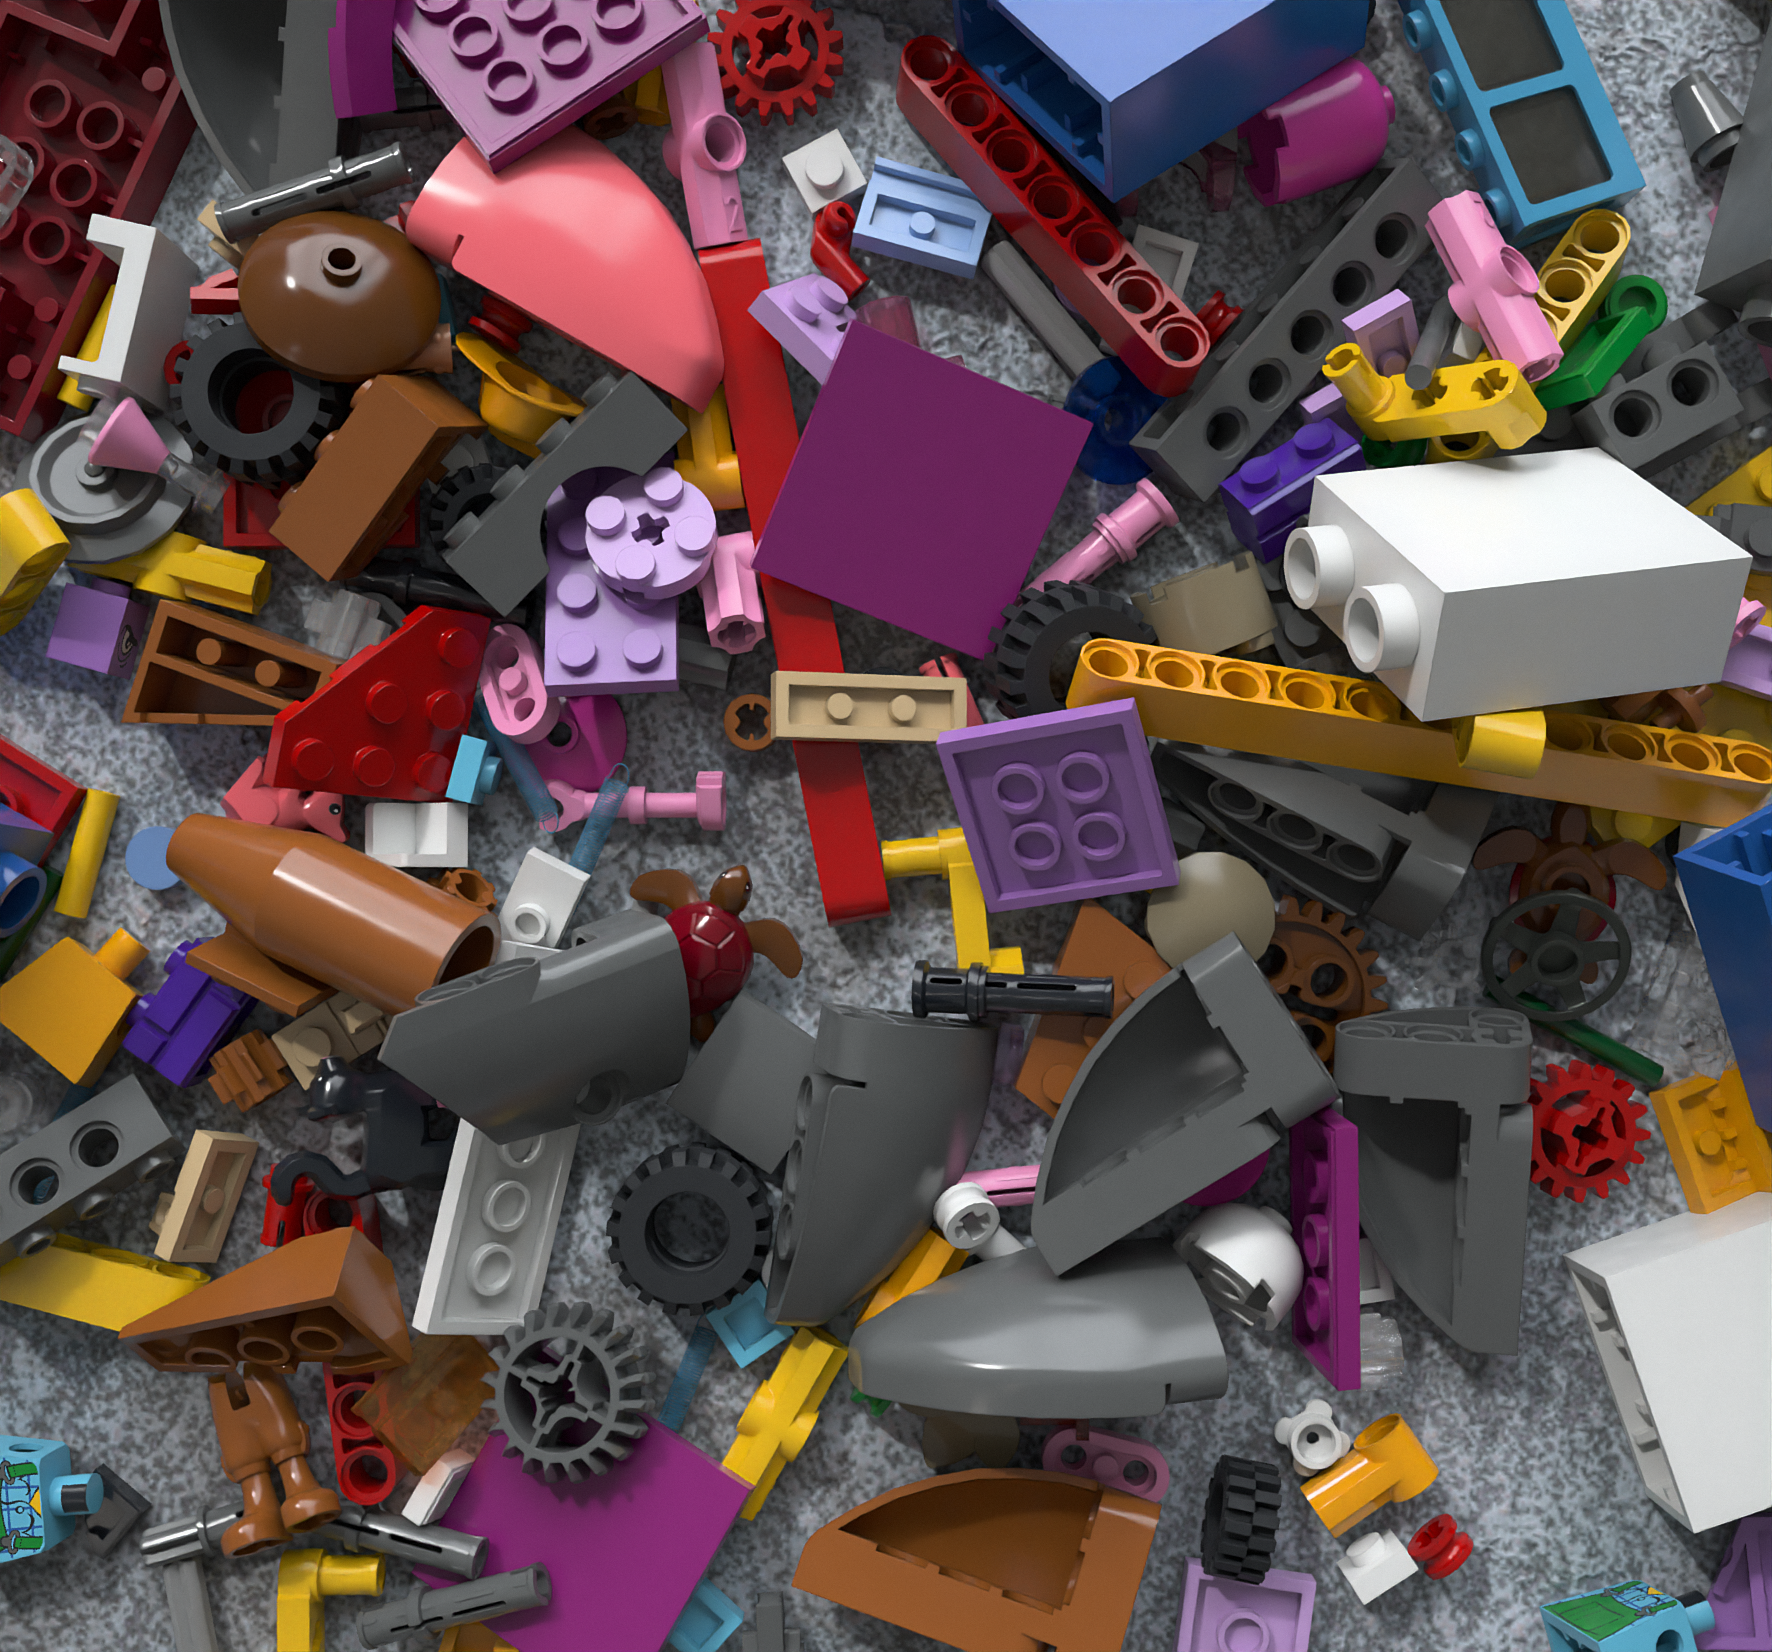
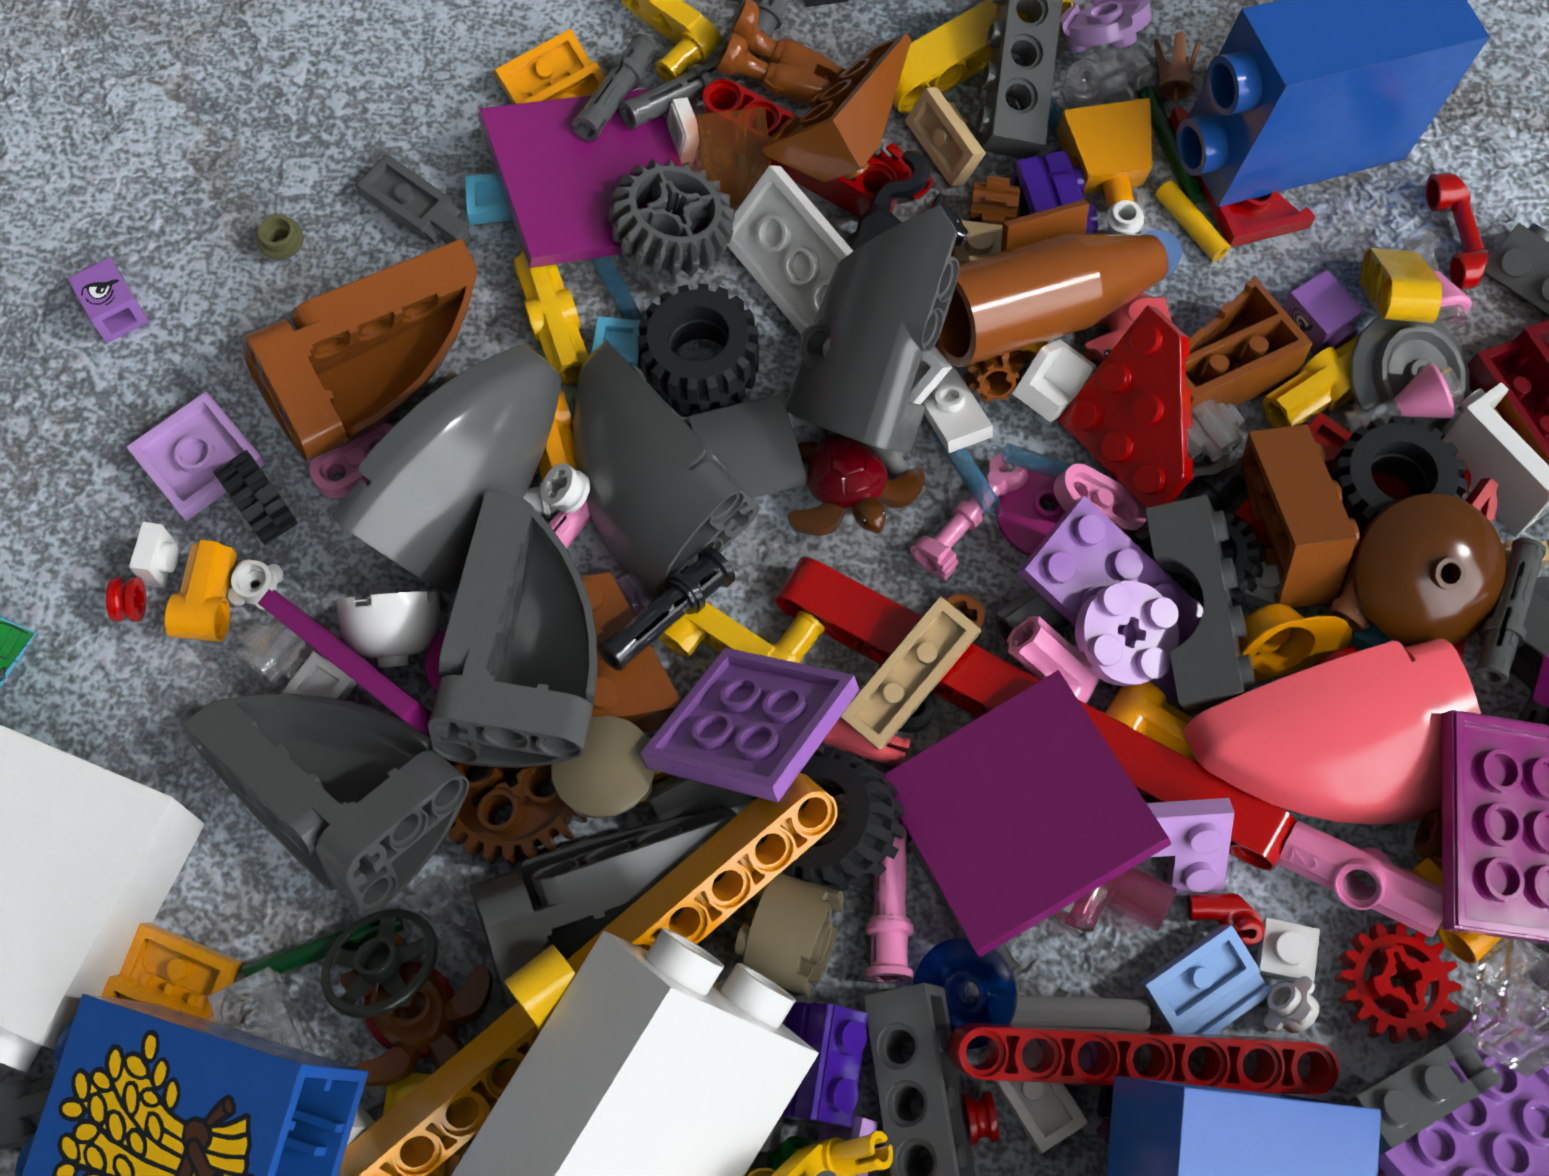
camera: 135 degrees right, 20 degrees down
medium azure plate [445,734,503,806] -> none
red gear [1522,1060,1651,1203] -> none
none -> white pin [1106,200,1144,234]
none -> white plate [1264,976,1319,1033]

